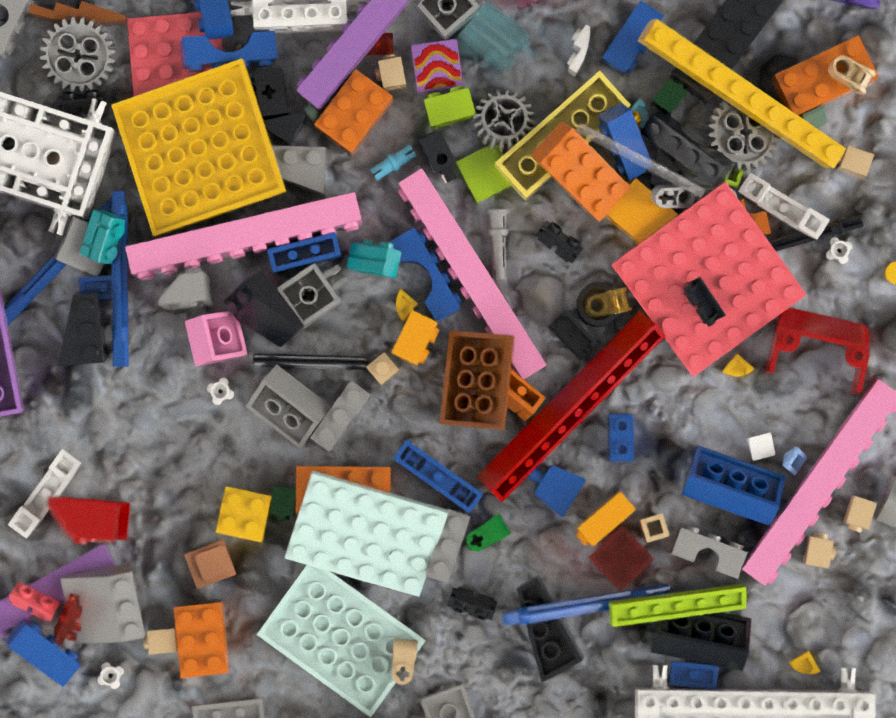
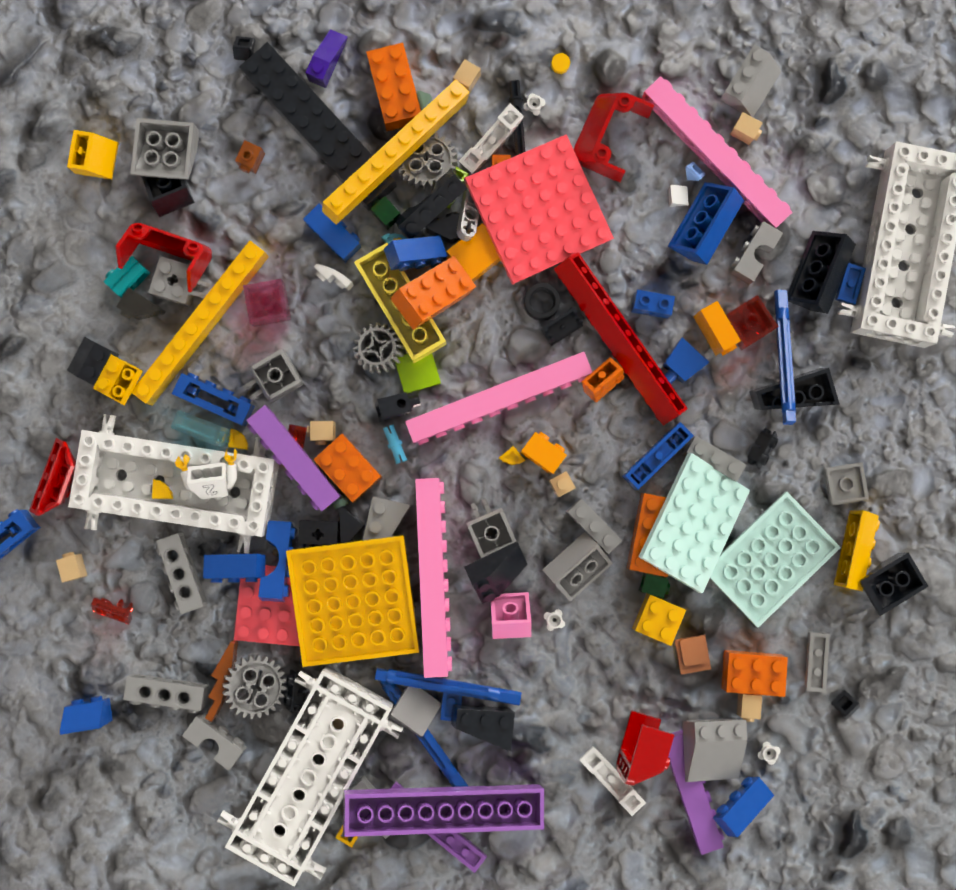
camera: 80 degrees left, 0 degrees up
coral hinge [8,581,60,622] -> none
clear red plate [54,593,83,645] -> none
teal brick [79,209,126,264] -> none
light grey slope [159,268,213,310] -> none
black axle [253,353,368,370] -> none
blue brick [267,232,342,275] -> none
teal brick [346,239,401,278] -> none
blue arch [390,228,462,323] -> none
tan piece [392,638,418,685] -> none
slope [411,39,463,94] -> none
lime brick [424,86,476,130] -> none
dark orange slope [439,331,515,430] -> none
clear light blue brick [458,0,531,74] -> none
green piece [466,514,512,552] -> none
light grey pin [487,209,509,280] -> none
black hinge [536,220,584,263] -> none
clear tile [575,123,705,198] -> none
clear yellow piece [585,287,632,317] -> none
lime plate [609,584,746,627] -> none
tan brick [638,513,670,543] -> none
black hinge [683,277,726,327] -> none
yellow tile [721,354,755,377] -> none
yellow tile [788,651,821,674] -> none
tan brick [802,533,836,569] -> none
tan piece [828,56,876,95] -> none

